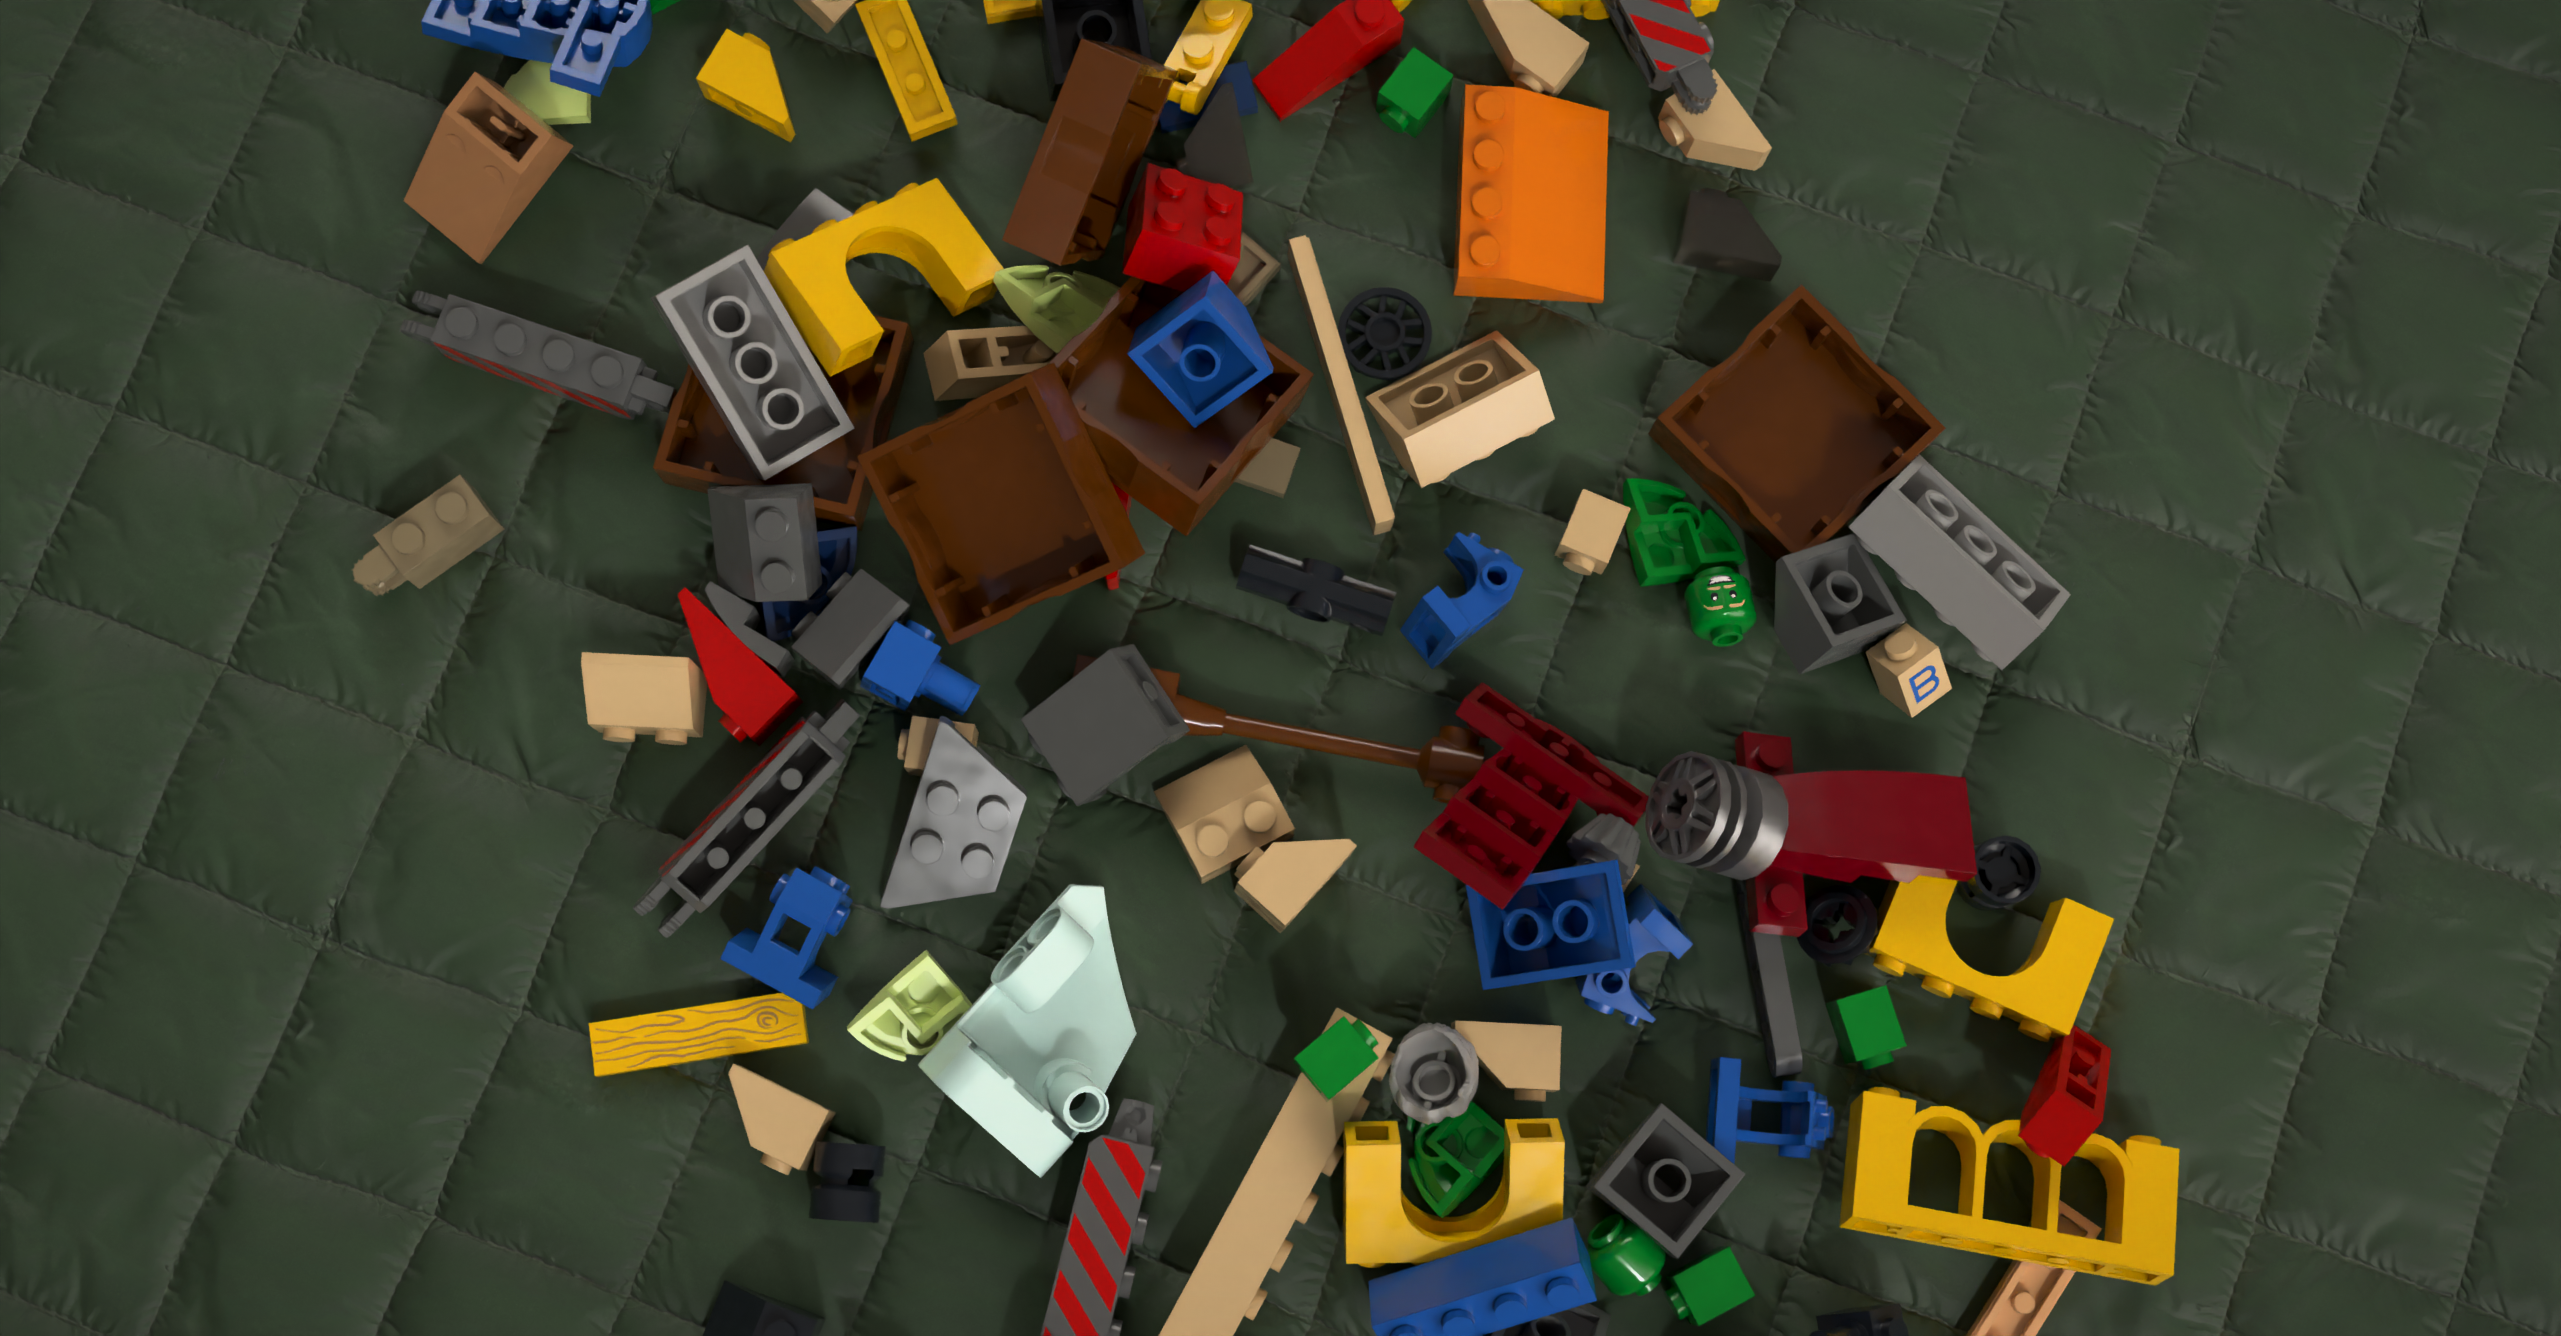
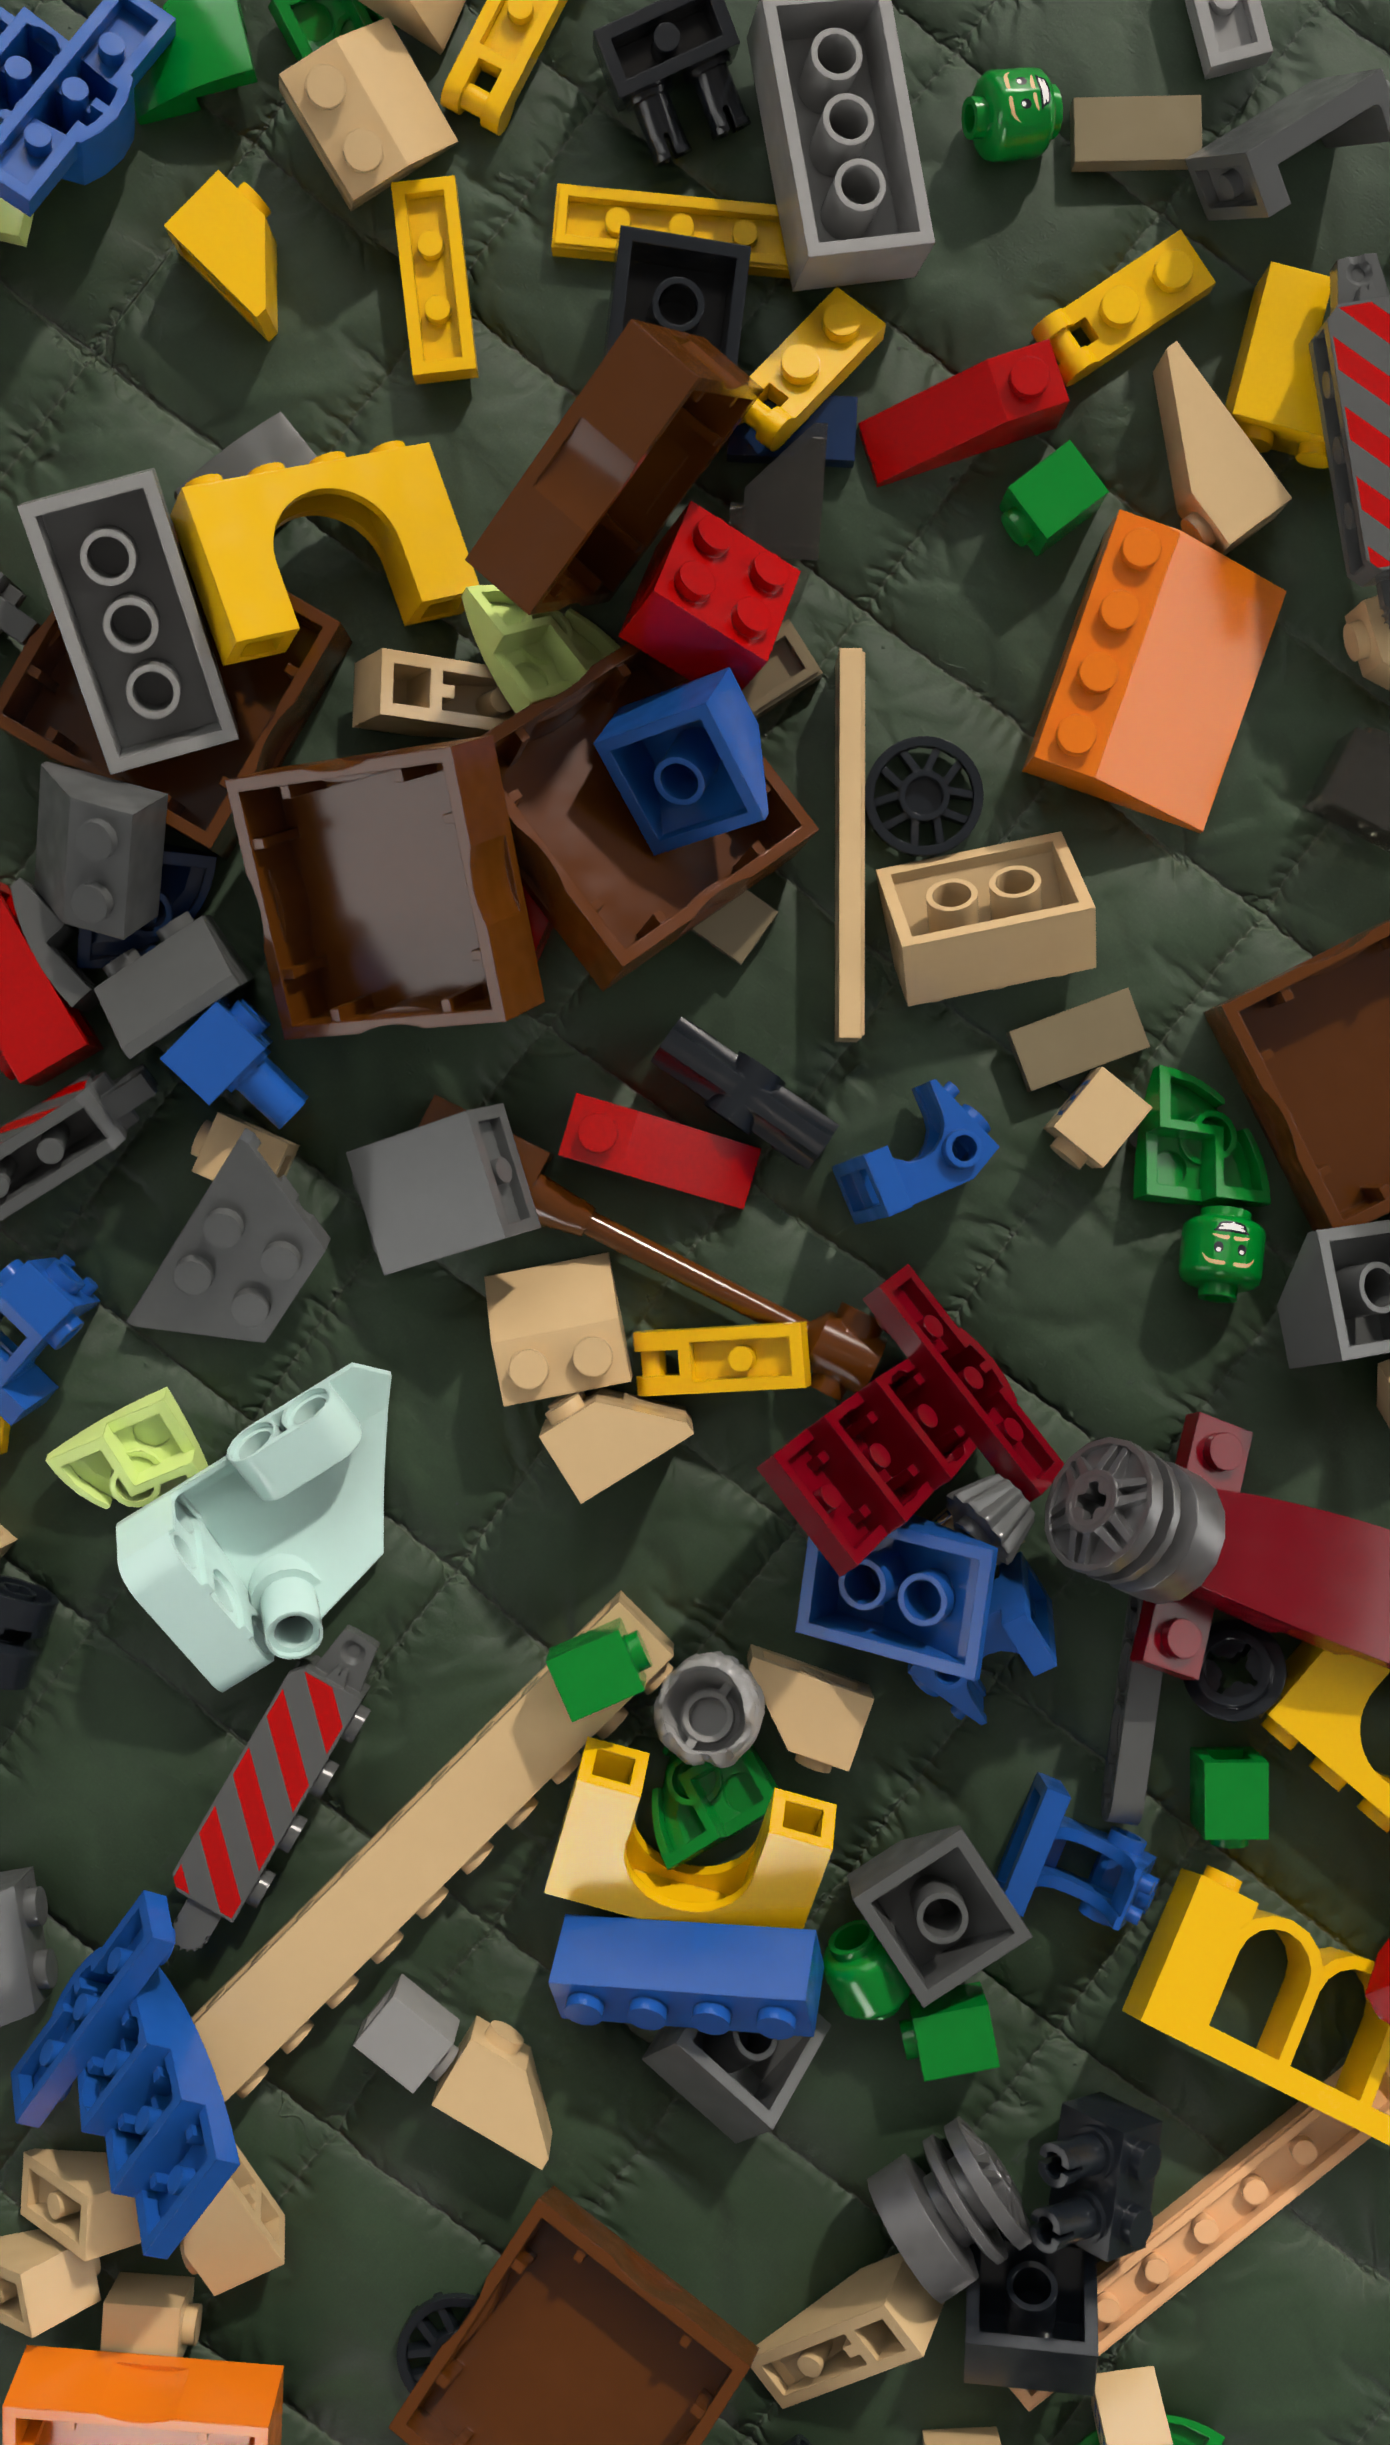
camera: 25 degrees right, 10 degrees up
none -> red slope [558,1093,761,1210]
none -> yellow plate [633,1321,812,1396]
none -> dark tan tile [1006,988,1150,1092]

